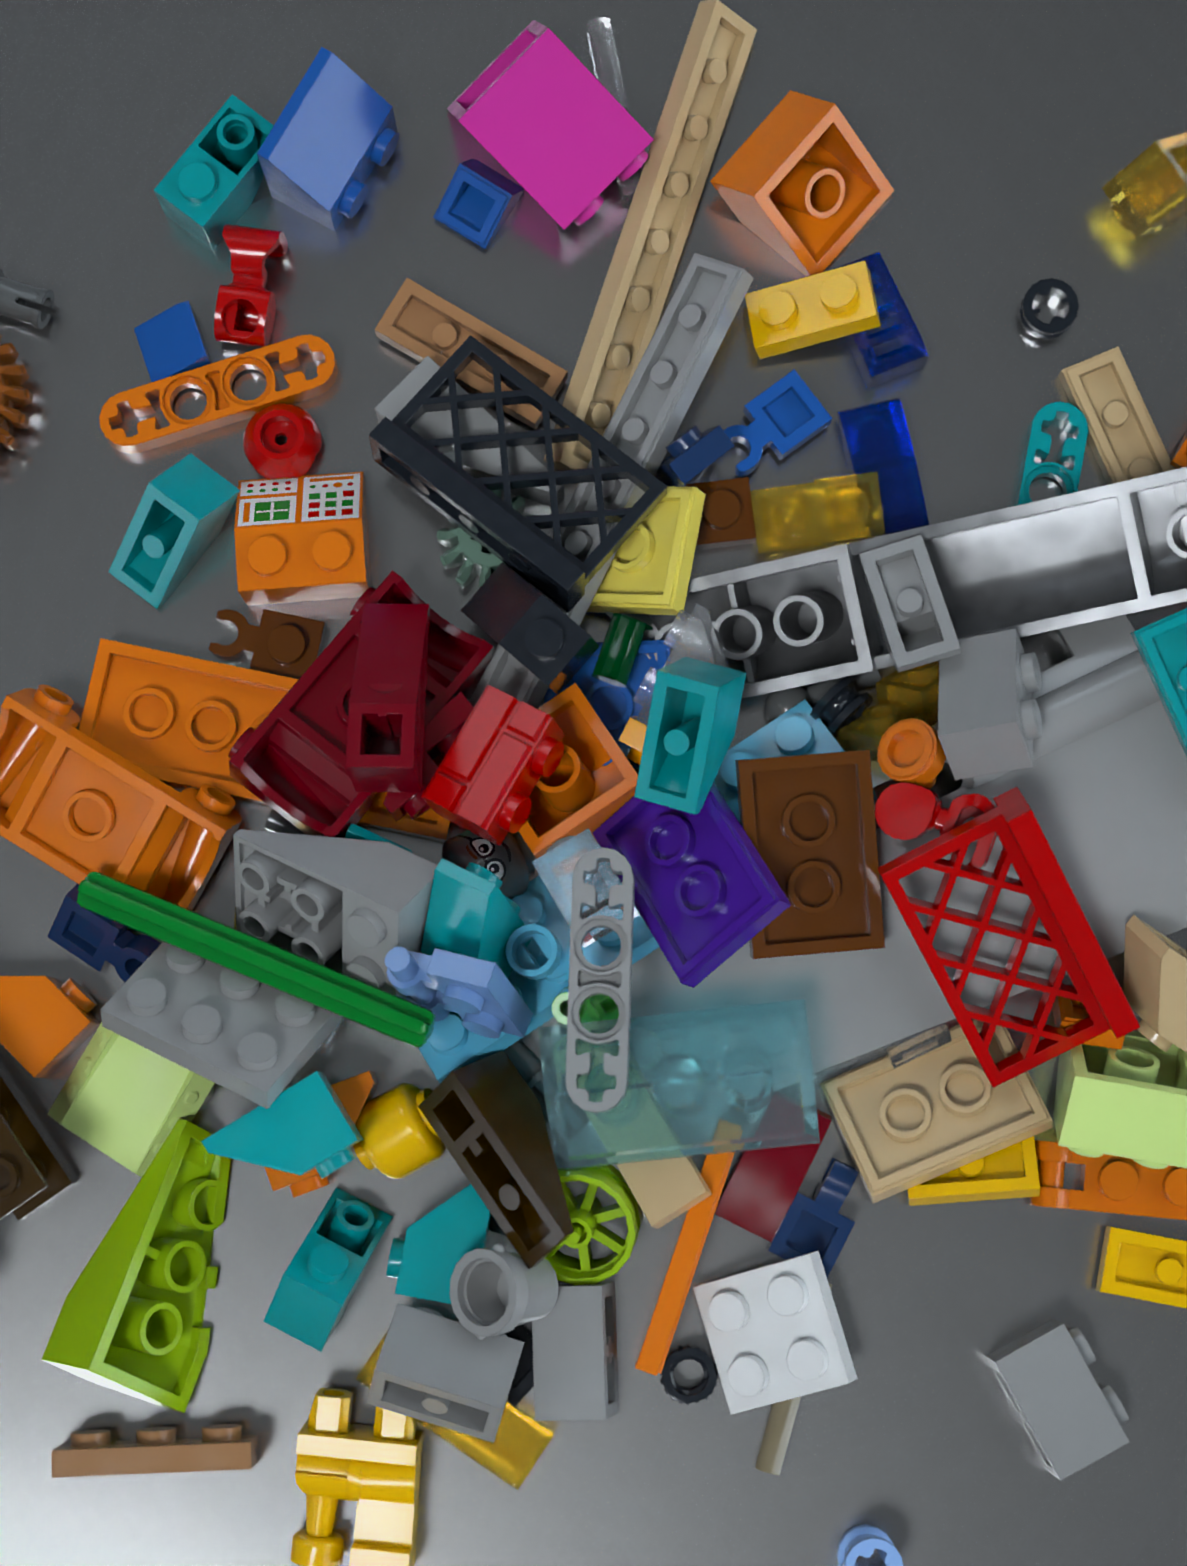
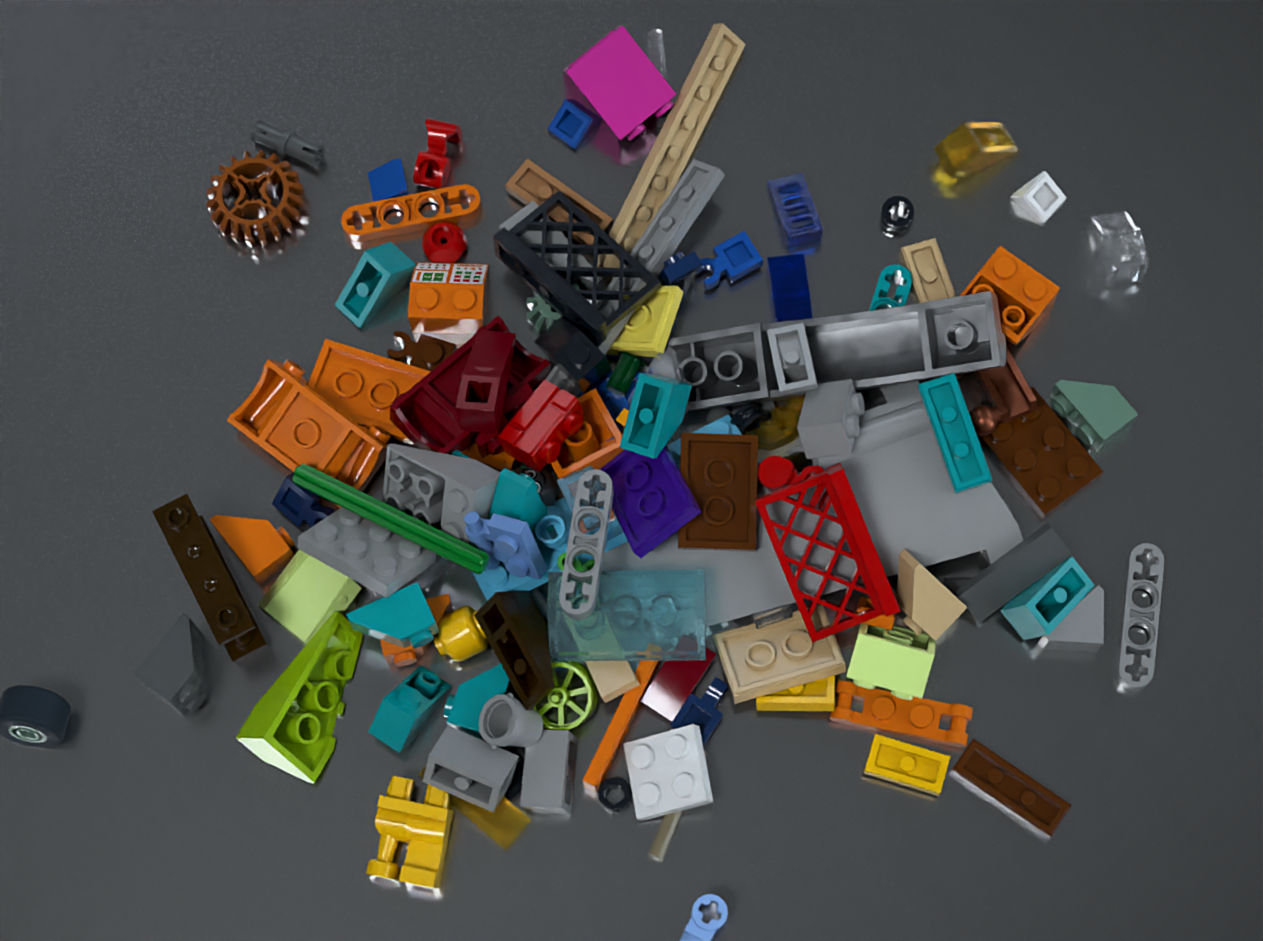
camera: 10 degrees right, 10 degrees down
medium nougat plate [51,1424,260,1478] -> none
teal slope [154,94,274,251] -> none
slope [257,47,399,232] -> none
reddish brown plate [686,477,756,550] -> none
orange slope [710,90,894,277] -> none
yellow plate [745,261,881,359] -> none
clear yellow slope [750,472,885,555] -> none
orange tile [877,718,946,789] -> none
light grey brick [986,1319,1130,1481] -> none

